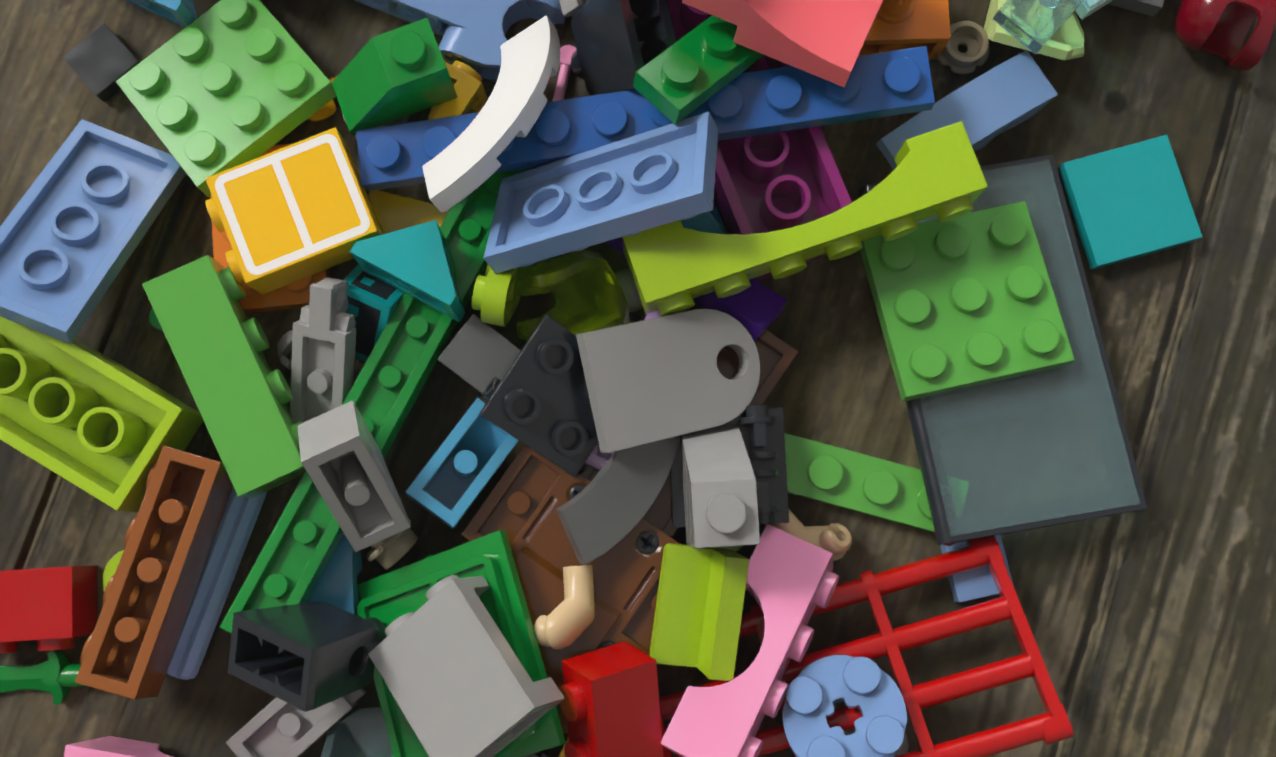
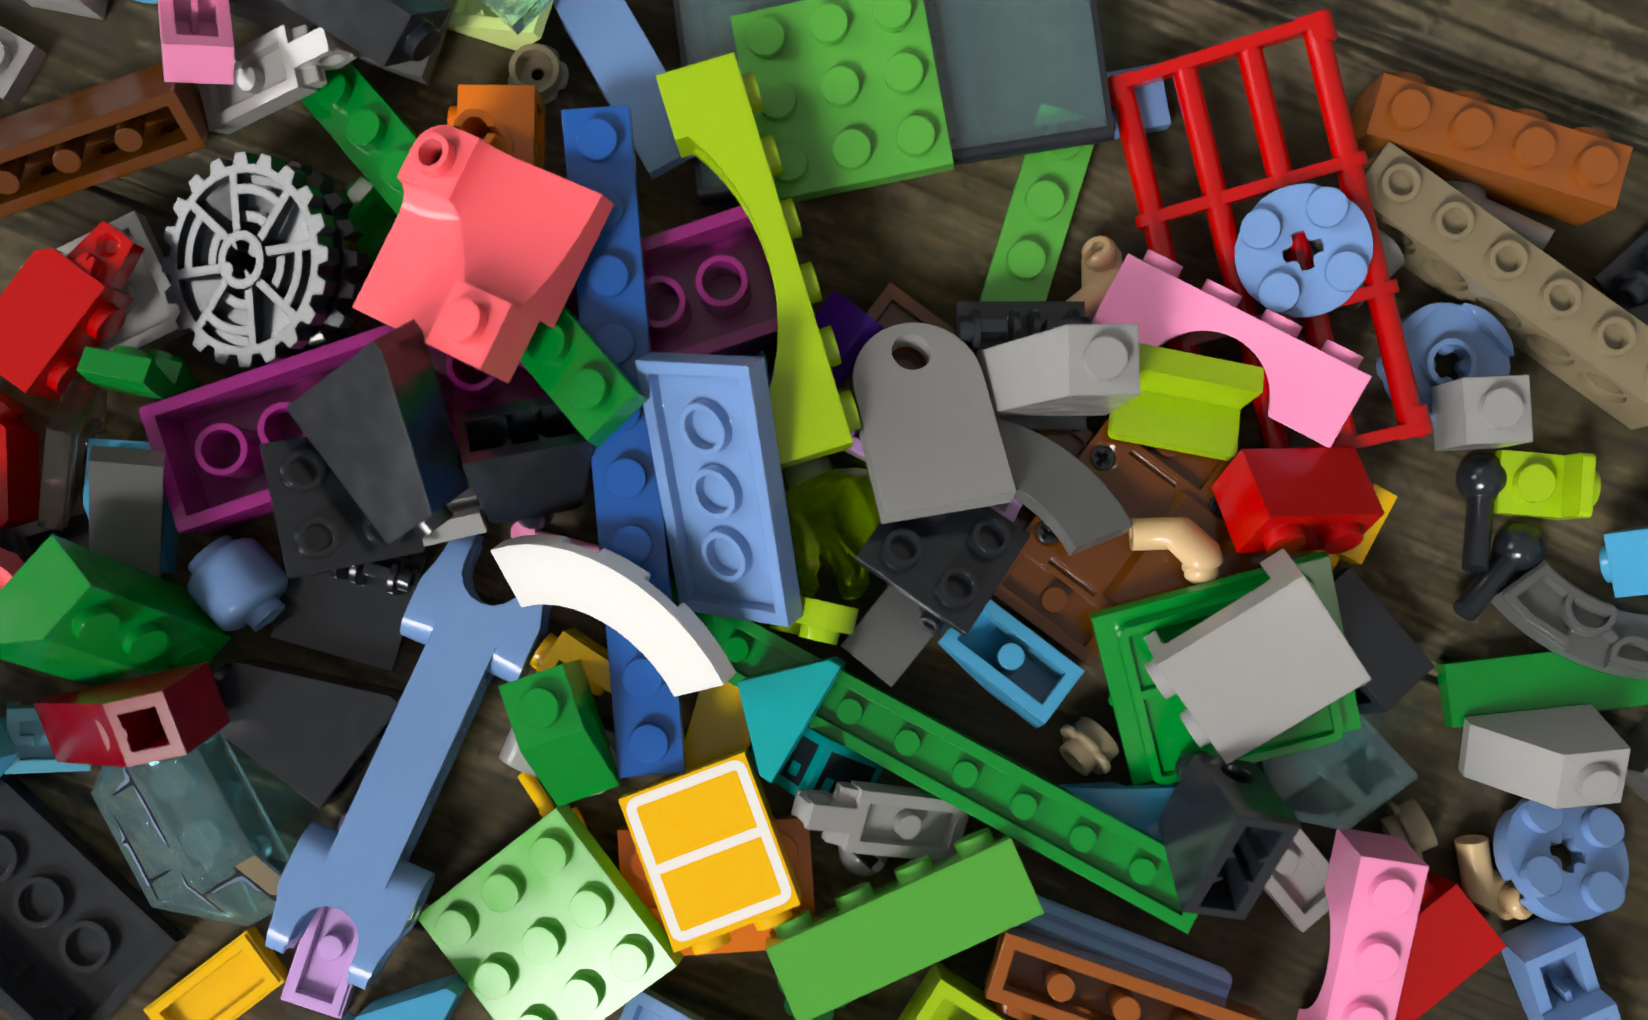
camera: 90 degrees left, 5 degrees up
light grey slope [297,400,411,552] -> none

